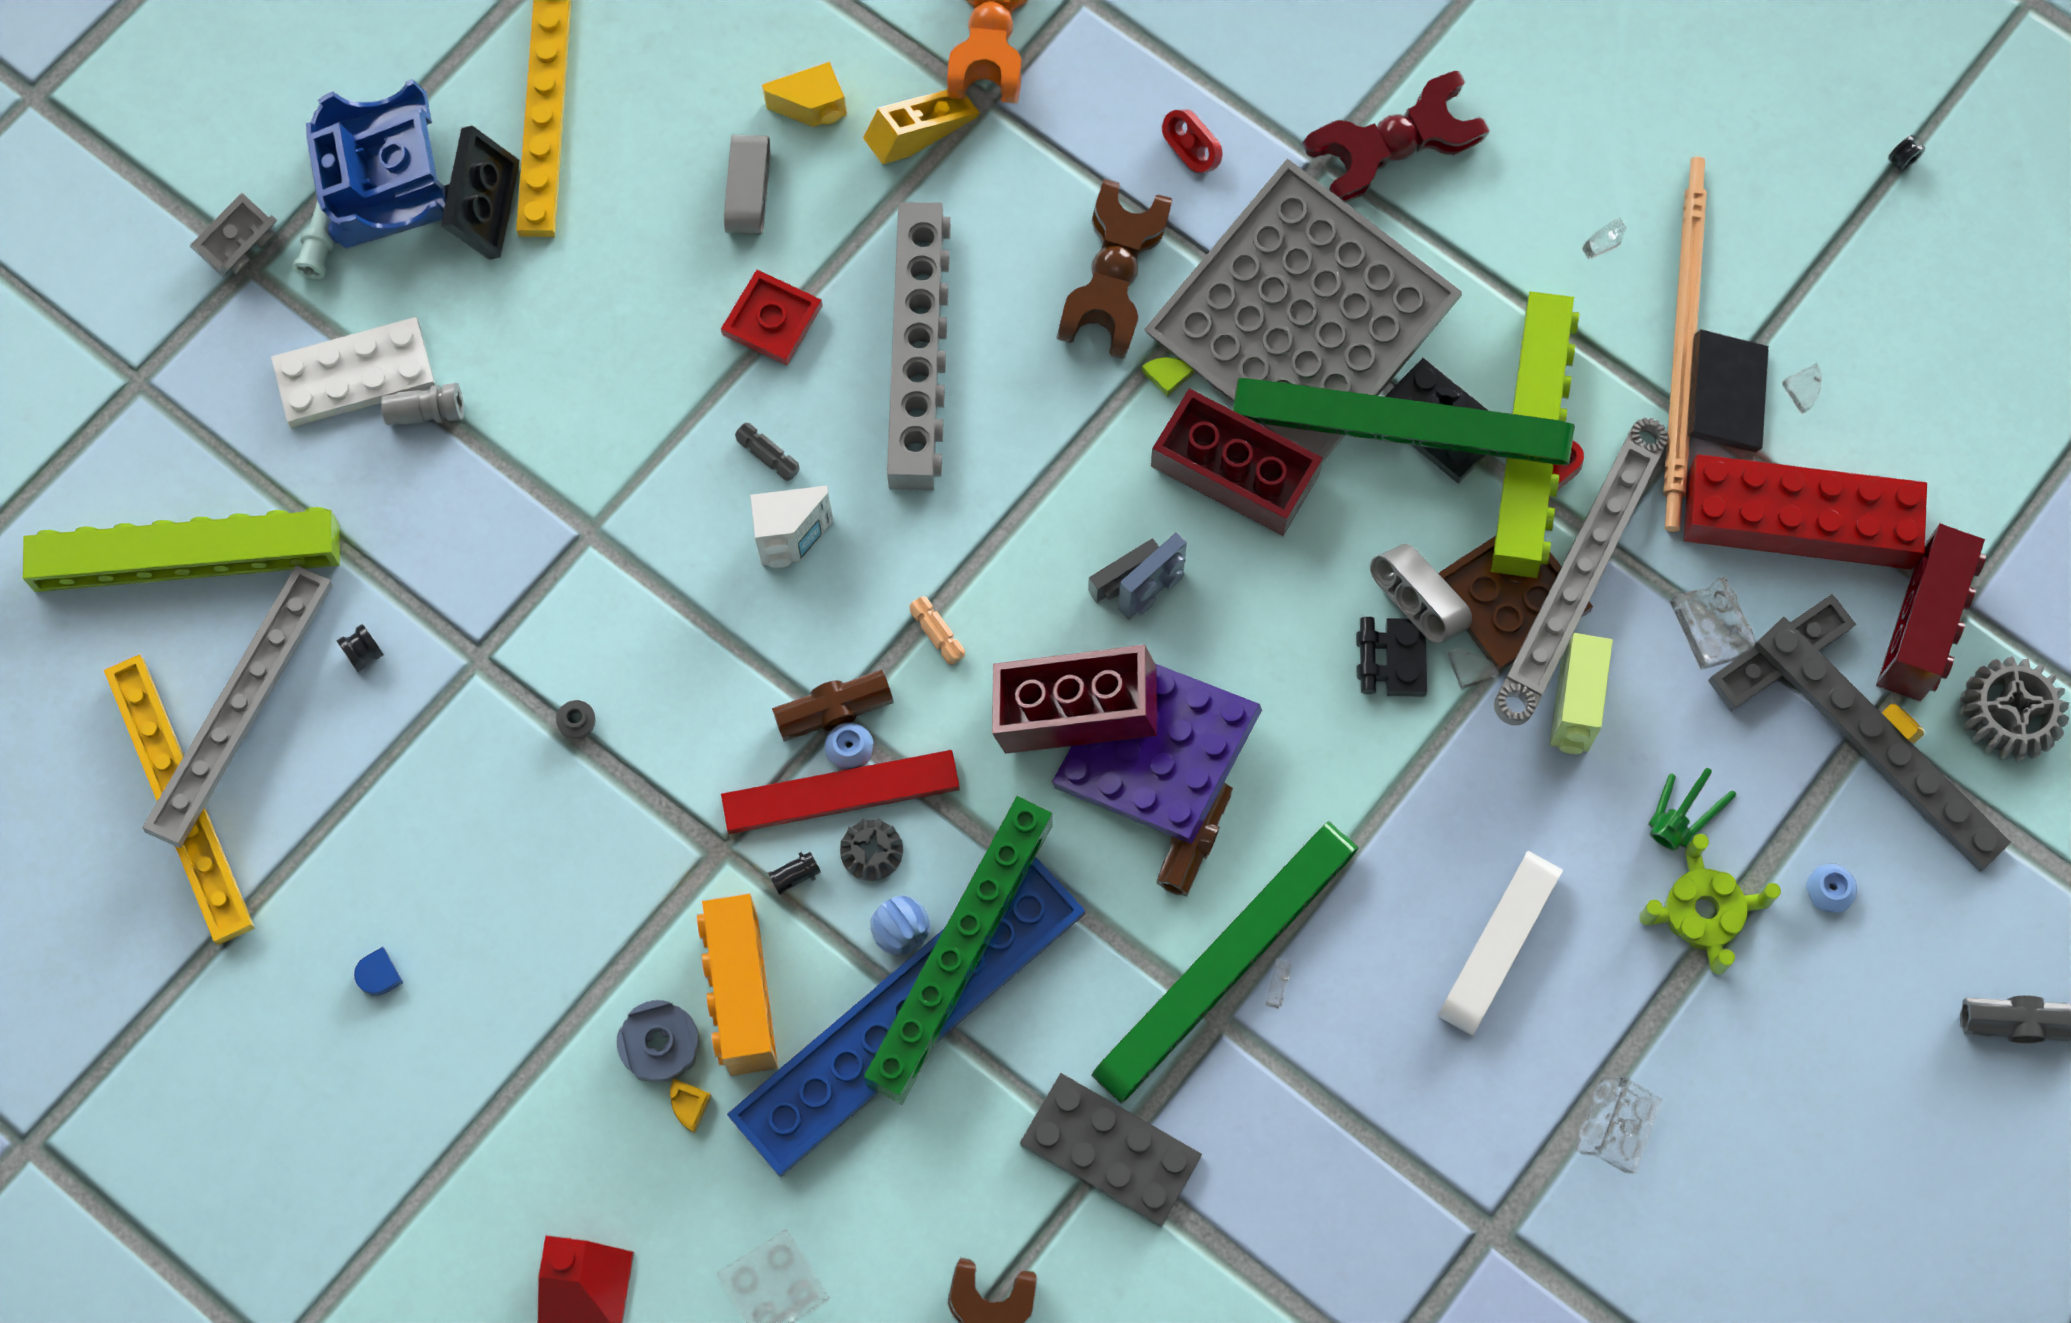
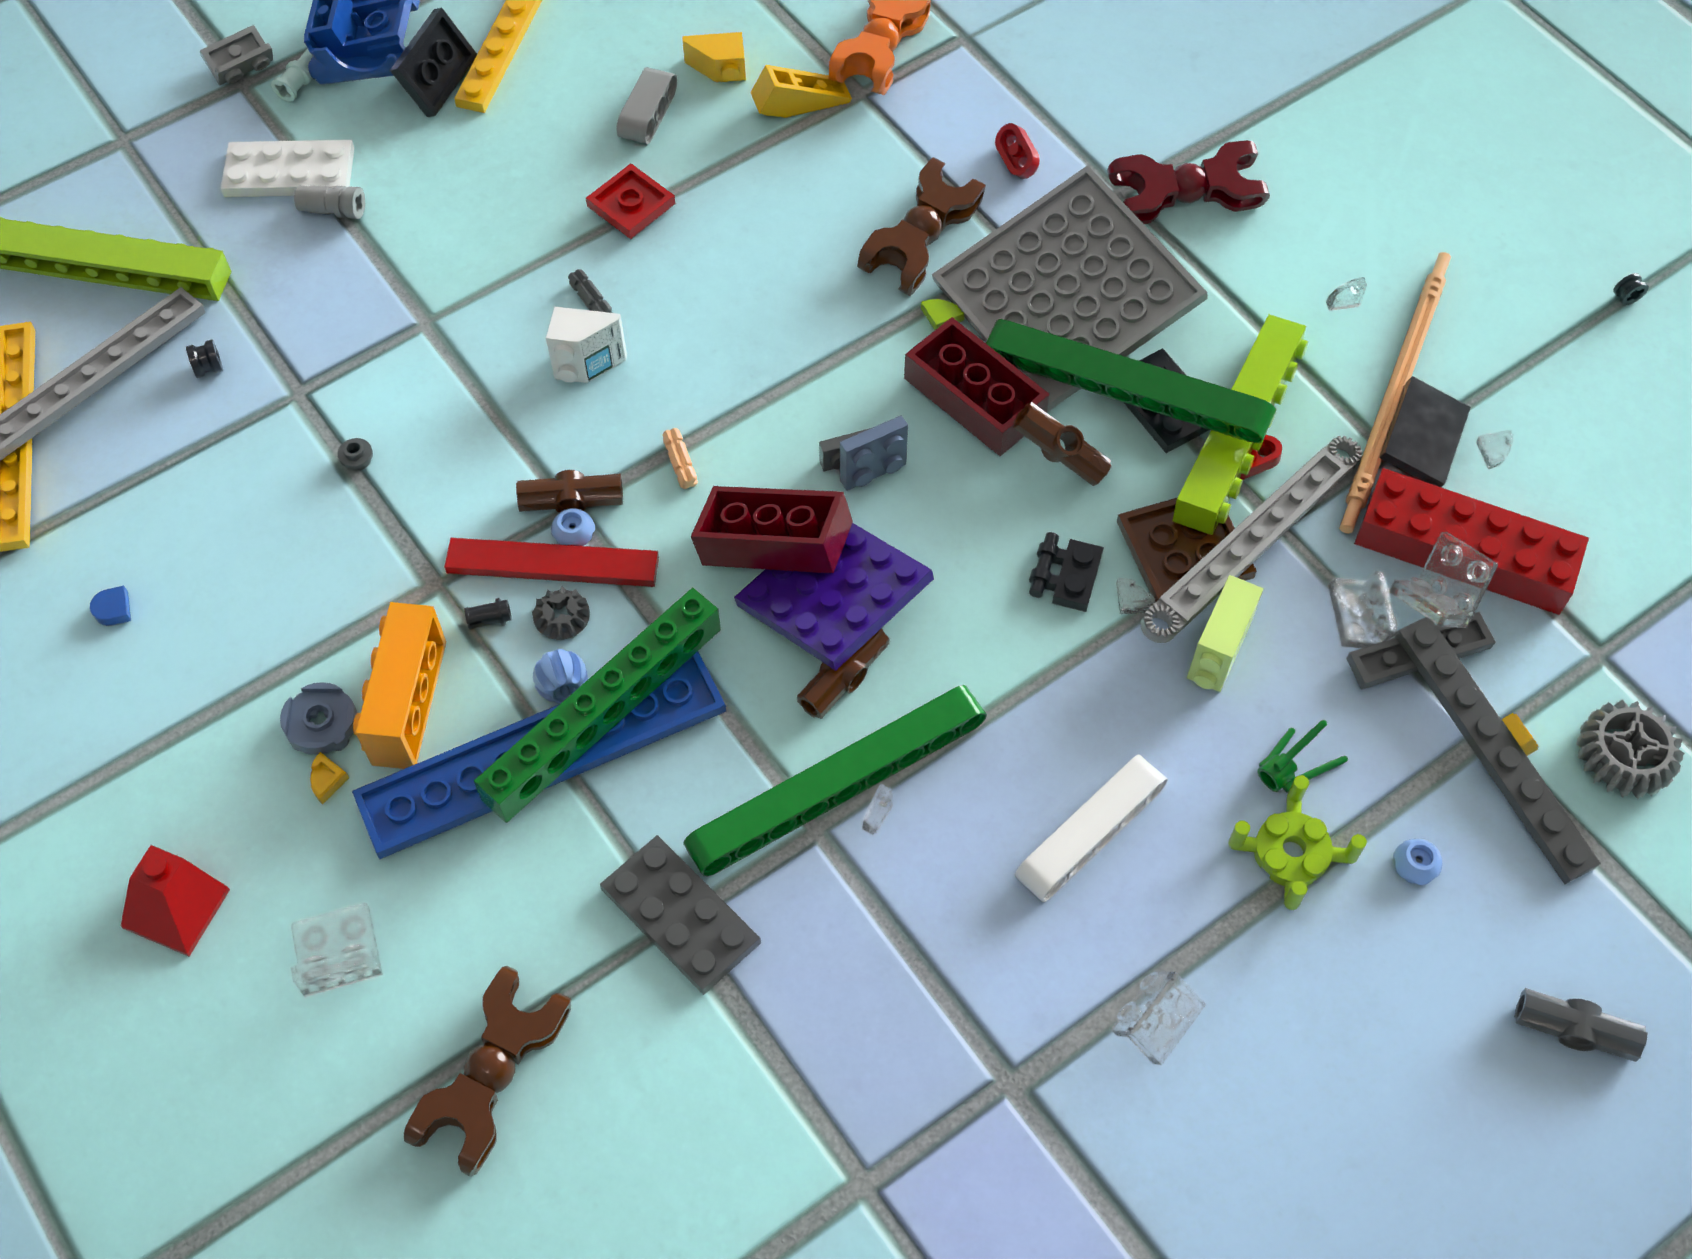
camera: 15 degrees right, 10 degrees down
light grey brick [887,202,951,490] -> none
light grey beam [1370,544,1472,643] -> none
dark red brick [1876,523,1986,702] -> none
none -> reddish brown piece [1013,402,1112,486]
none -> clear bracket [1389,532,1498,628]

